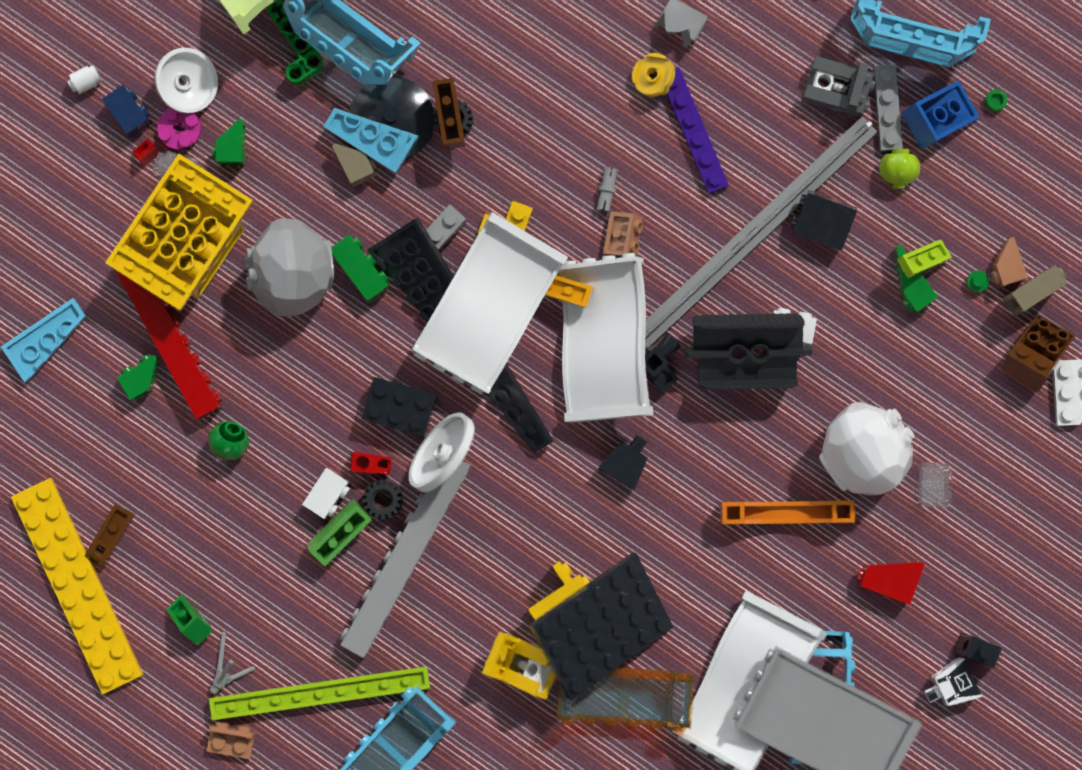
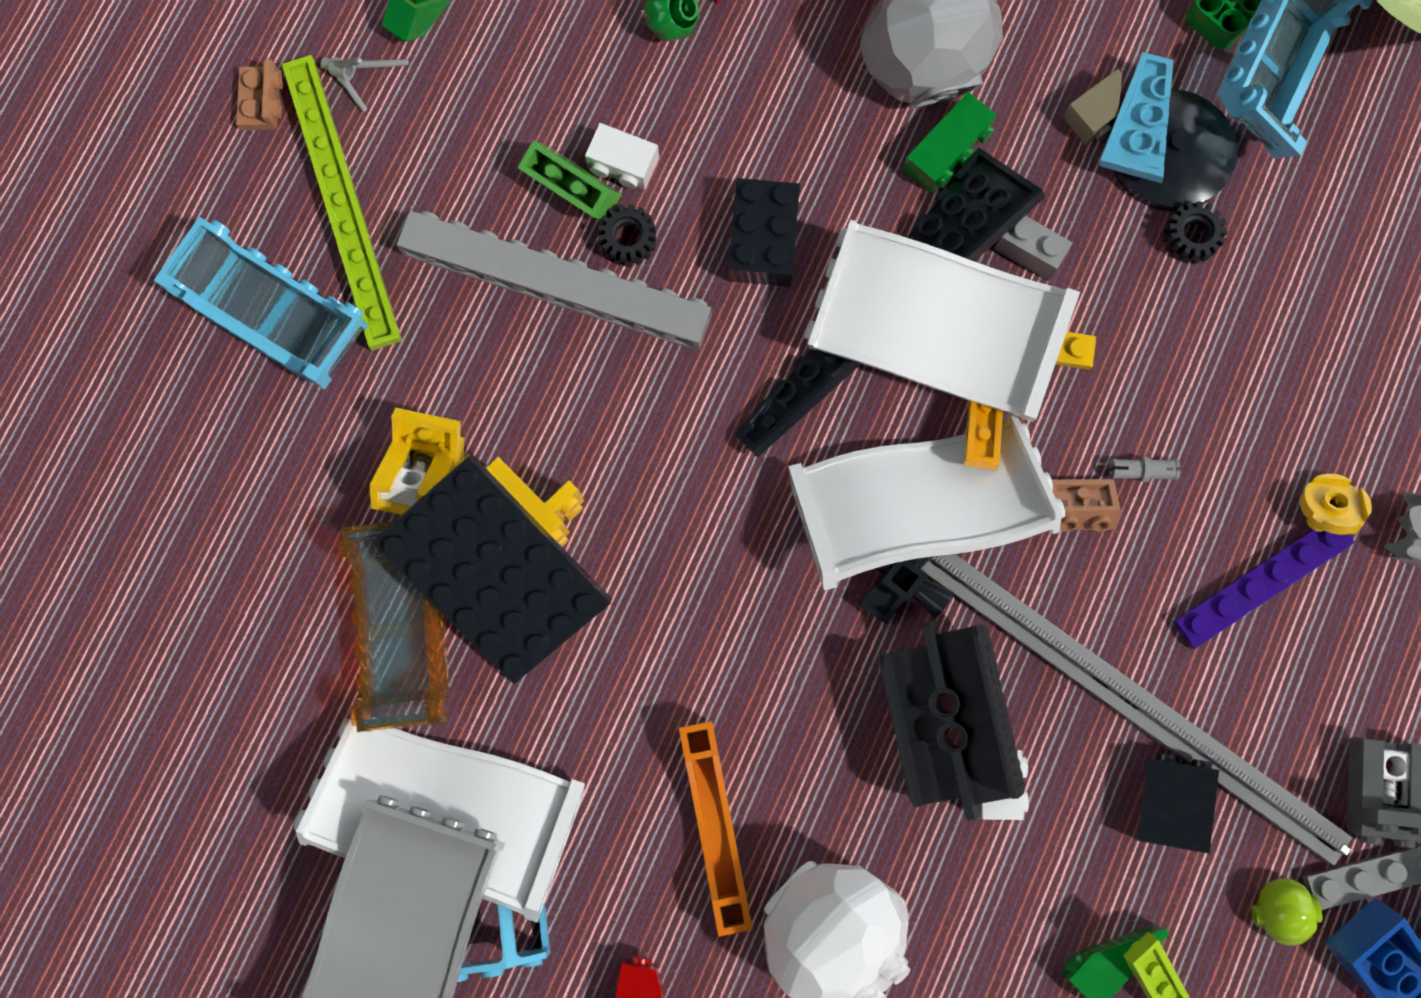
camera: 80 degrees right, 5 degrees down
red leg [350,452,392,475] -> none
white dish [409,413,474,492] -> none
reddish brown brick [432,78,465,150] -> none
black torso [598,435,648,490] -> none

